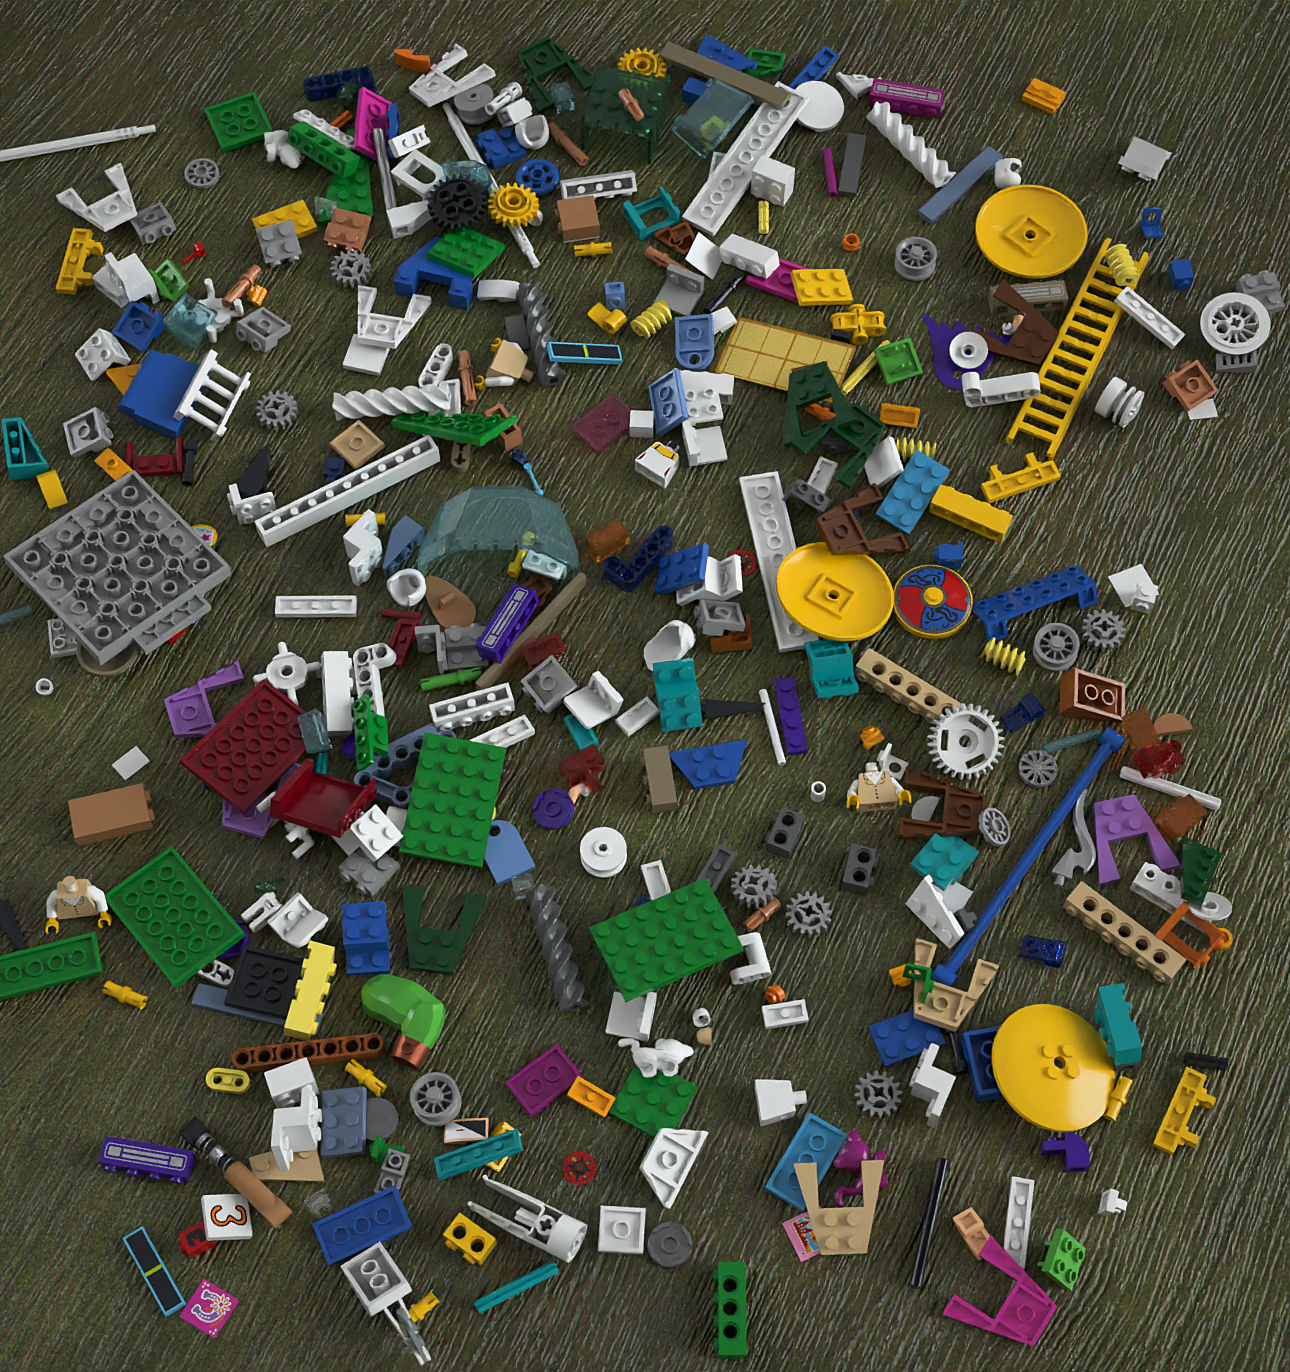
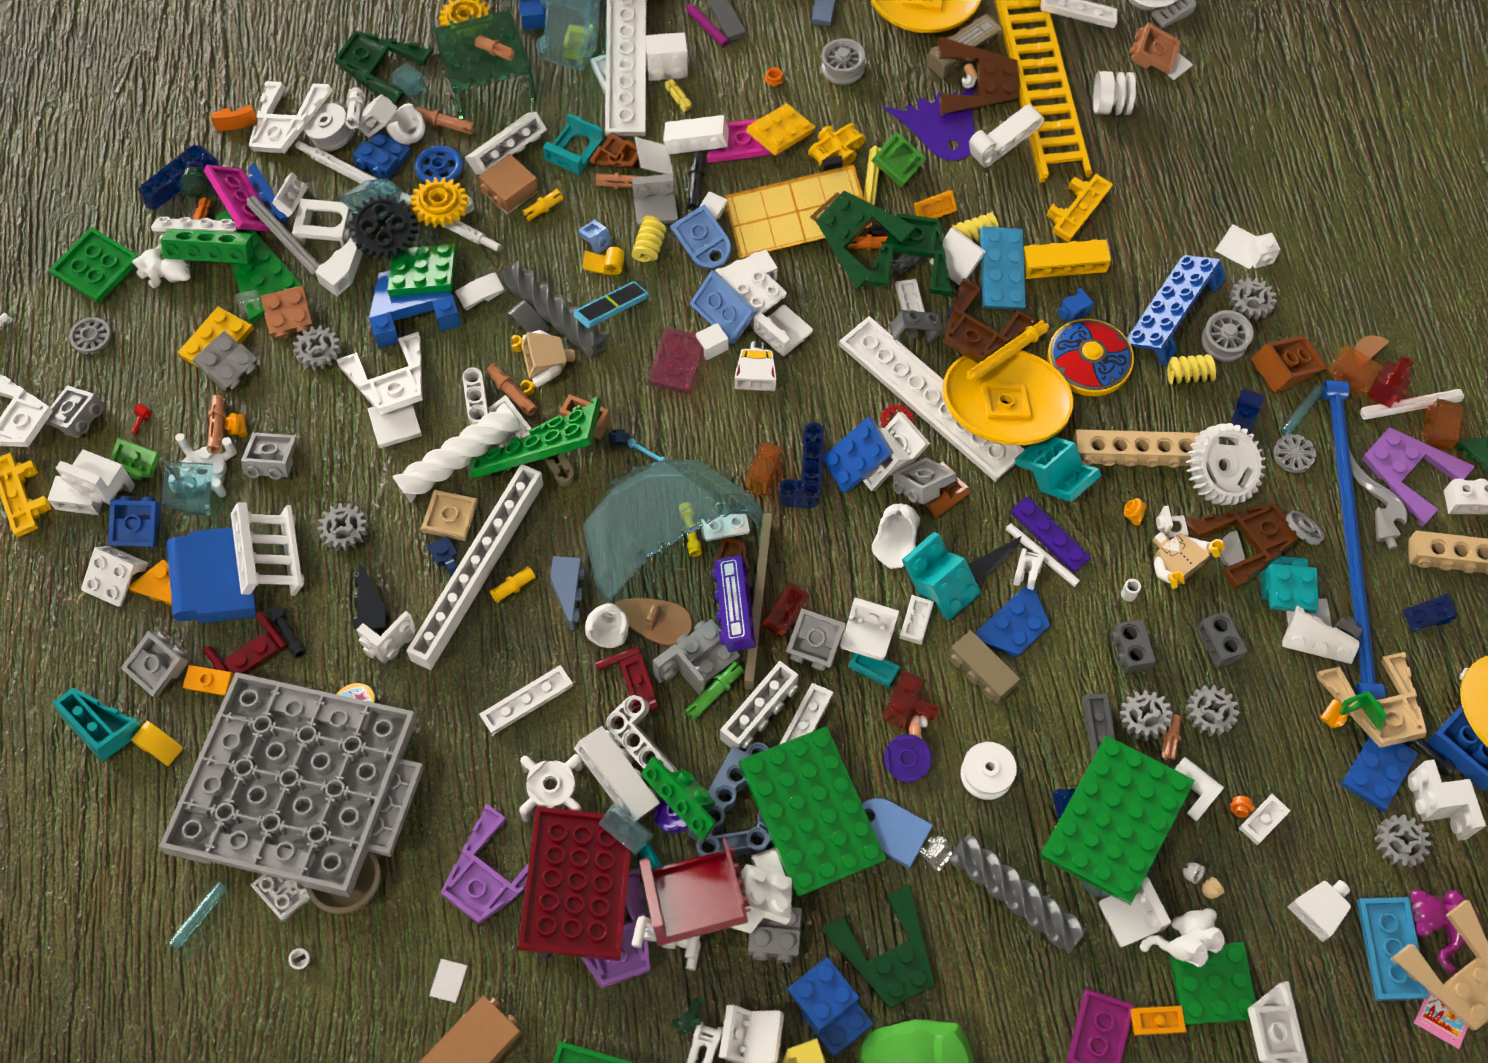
camera: 35 degrees left, 0 degrees up
white bracket [343,509,384,587] -> none
white tile [641,860,671,901] -> none
white dish [950,332,988,369] -> none
none -> yellow axle [966,320,1049,382]
none -> white piece [1013,548,1045,590]

